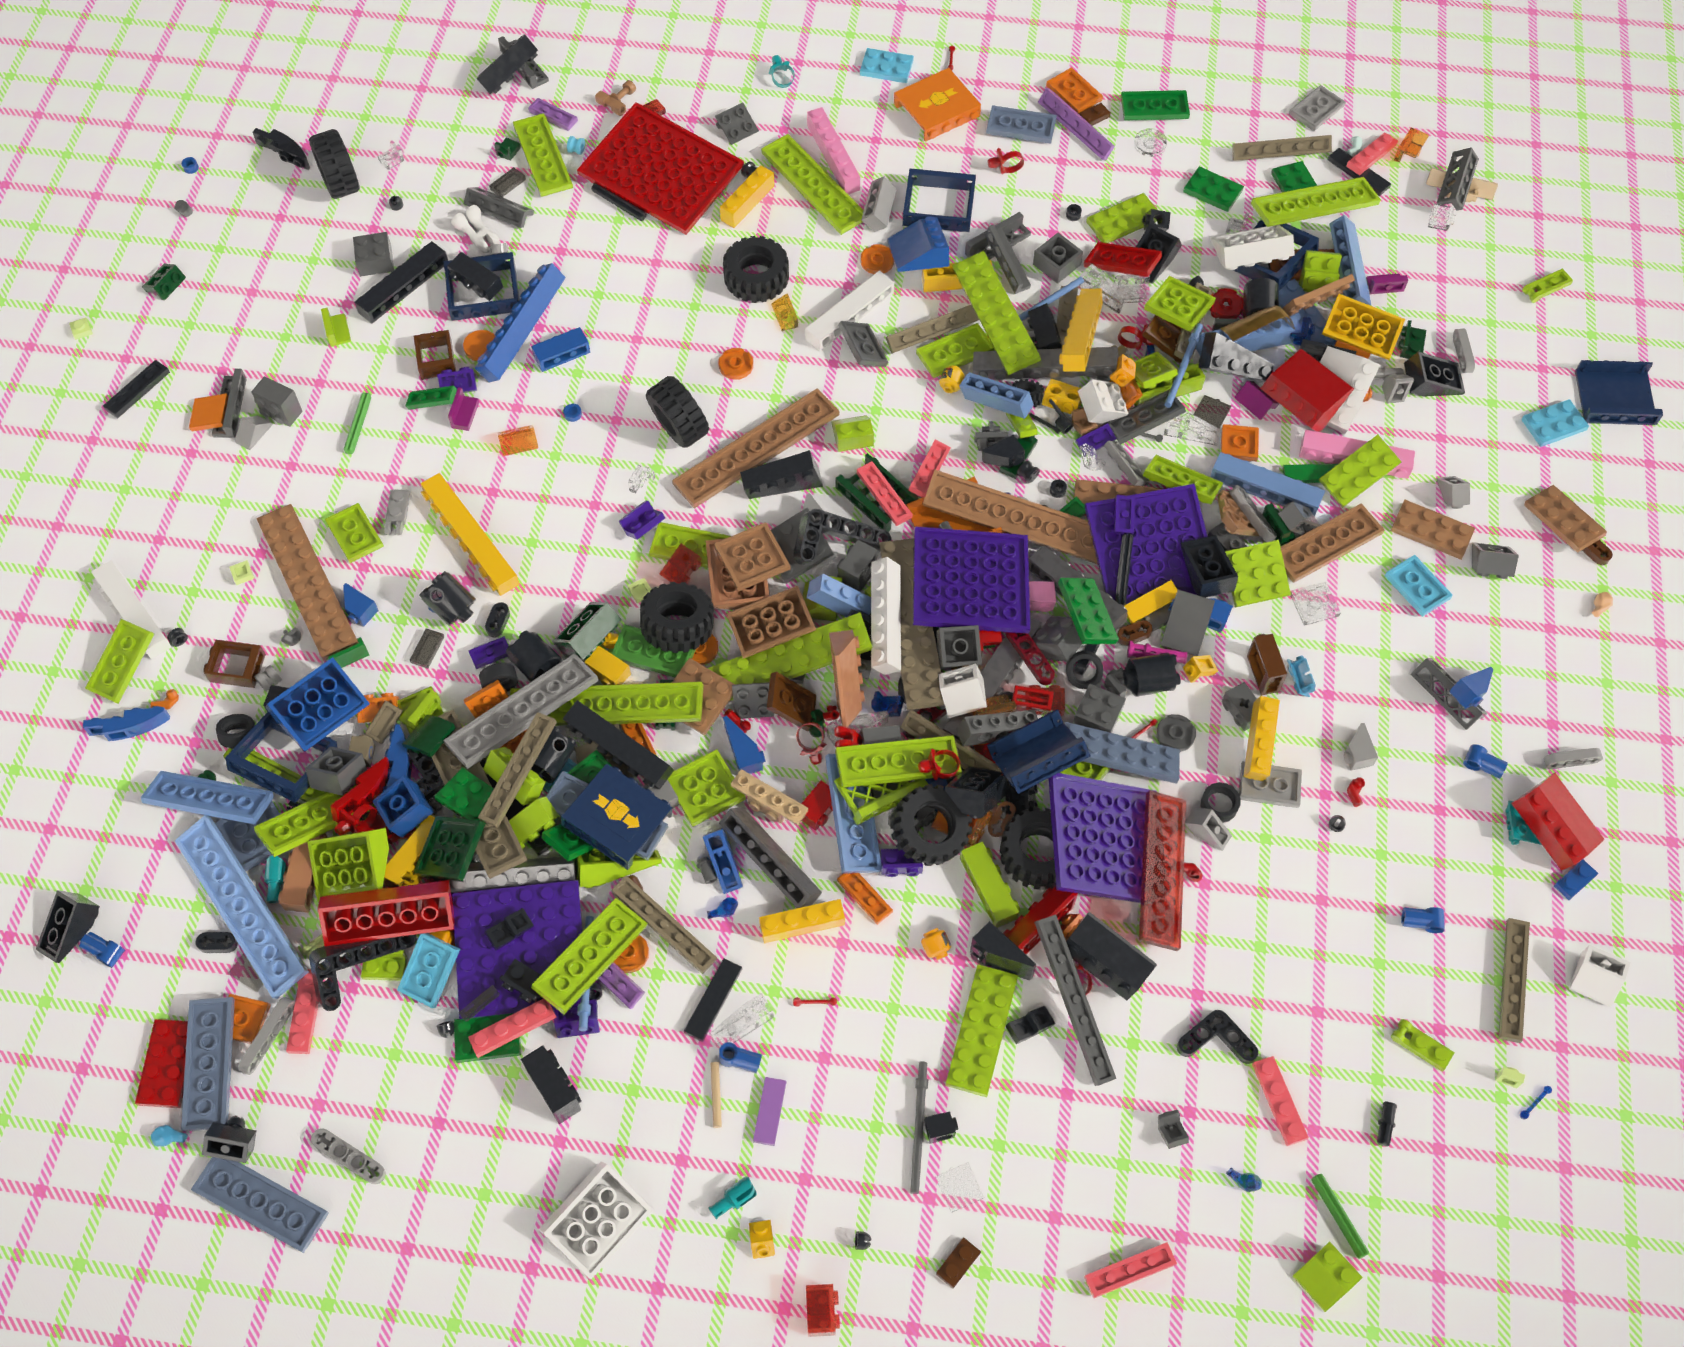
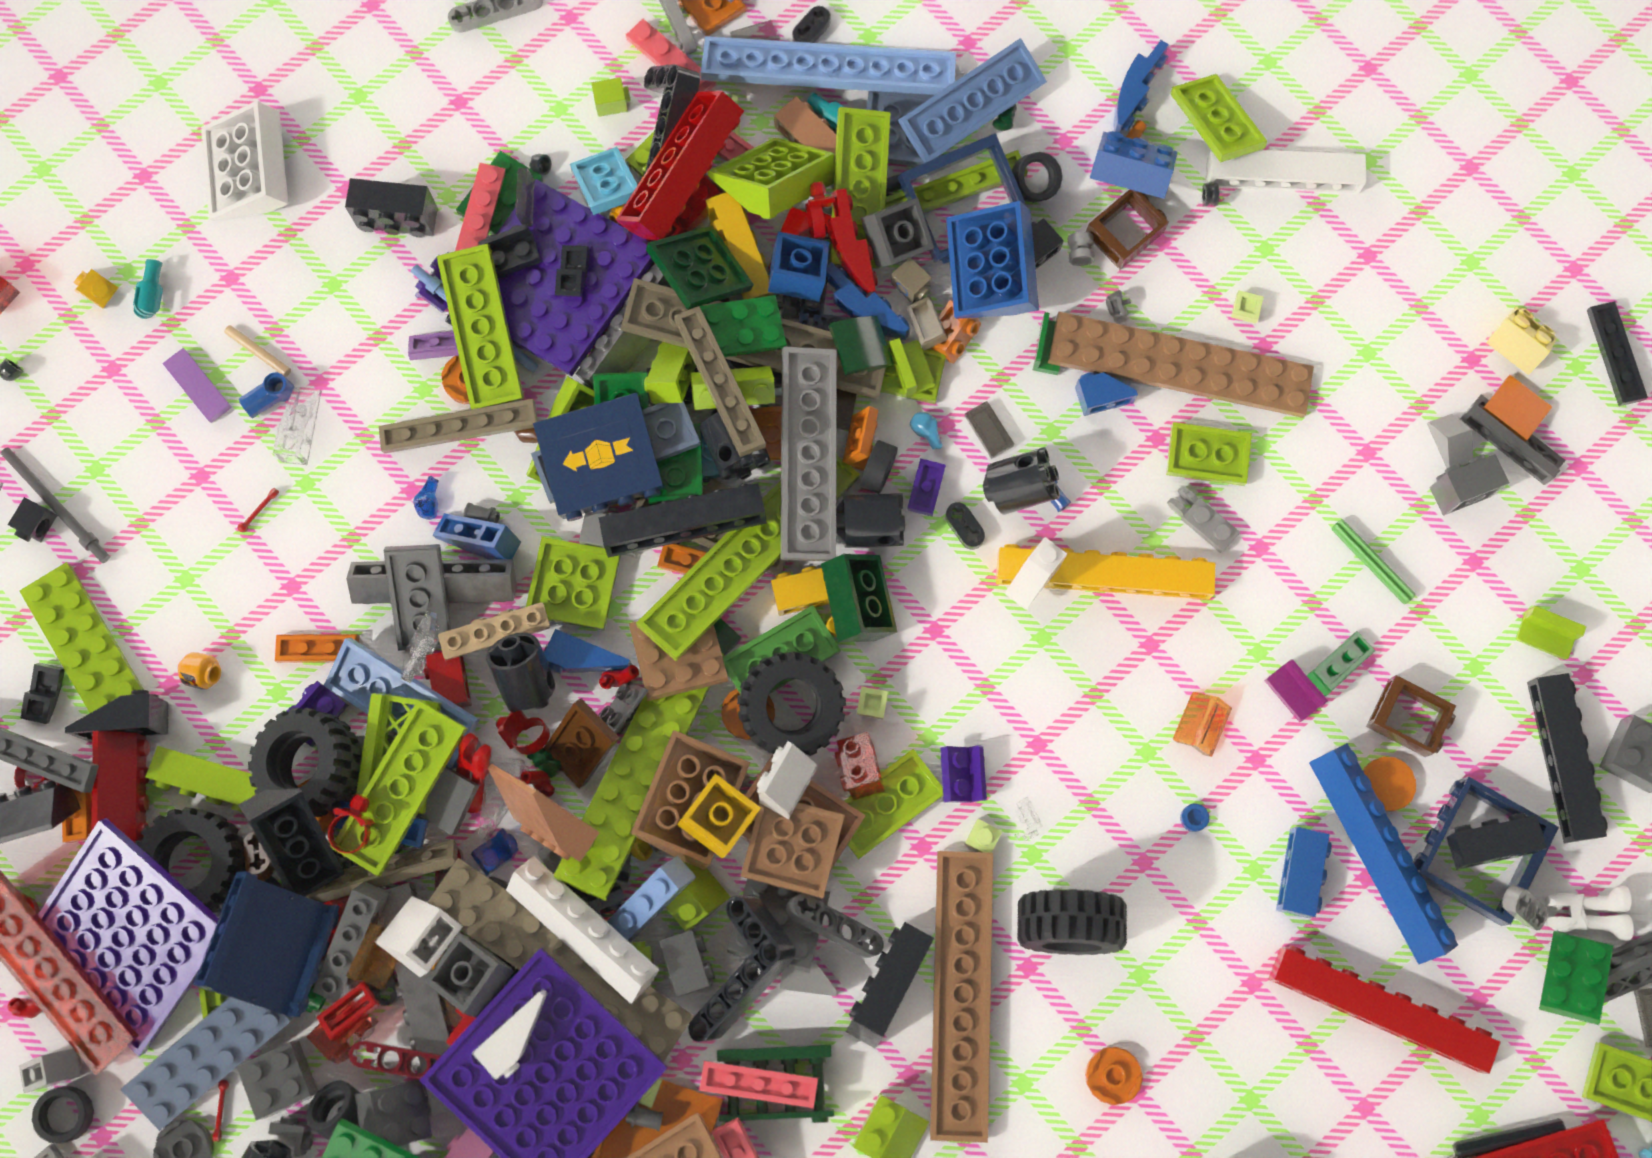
camera: 130 degrees right, 15 degrees up
dark purple bracket [437,367,477,393] -> none
black tile [684,958,743,1042] -> none
yellow brick [759,899,845,944] -> none
none -> dark grey tile [383,544,452,651]
none -> clear plate [400,610,440,683]
none -> white slope [473,989,547,1080]
none -> black cylinder [486,633,556,712]
none -> lime brick [591,77,631,117]
none -> yellow brick [677,774,761,859]
none -> white slope [757,742,817,819]
none -> dark grey beam [786,893,884,958]
none -> dark azure animal [910,412,943,450]
none -> yellowish green plate [965,819,1003,853]
none -> white slope [1005,537,1067,610]
none -> brick [1090,131,1178,199]
none -> red brick [1268,945,1501,1074]
none -> light yellow slope [1486,306,1557,375]
none -> green plate [1539,931,1613,1025]

